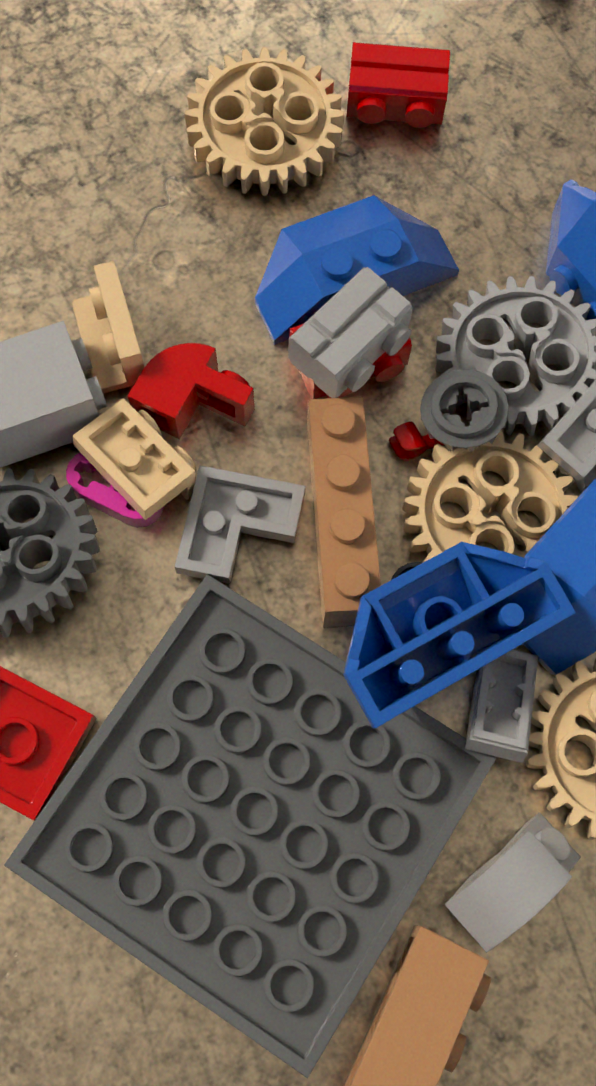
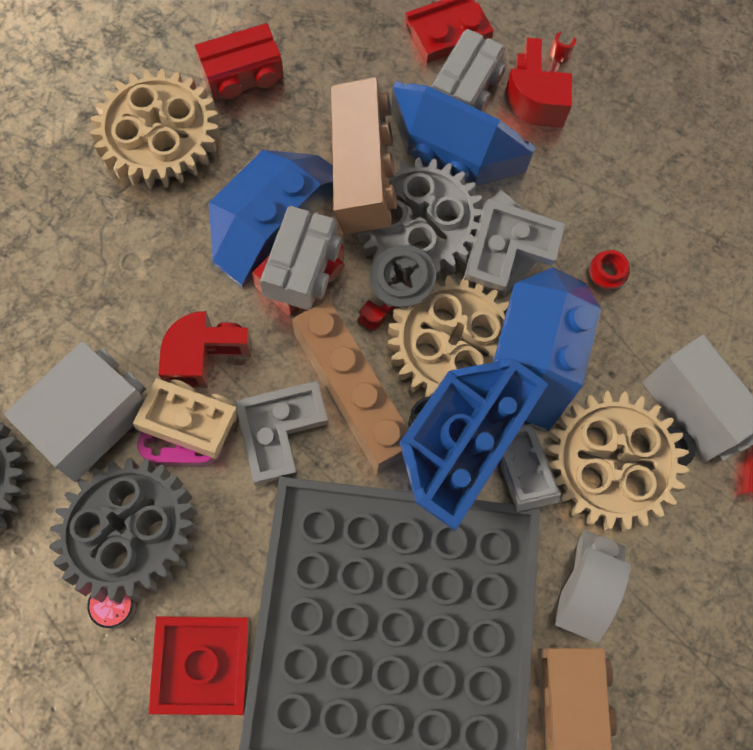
camera: 30 degrees left, 0 degrees up
tan bracket [72,261,144,393] -> none
none -> brick [331,77,397,235]

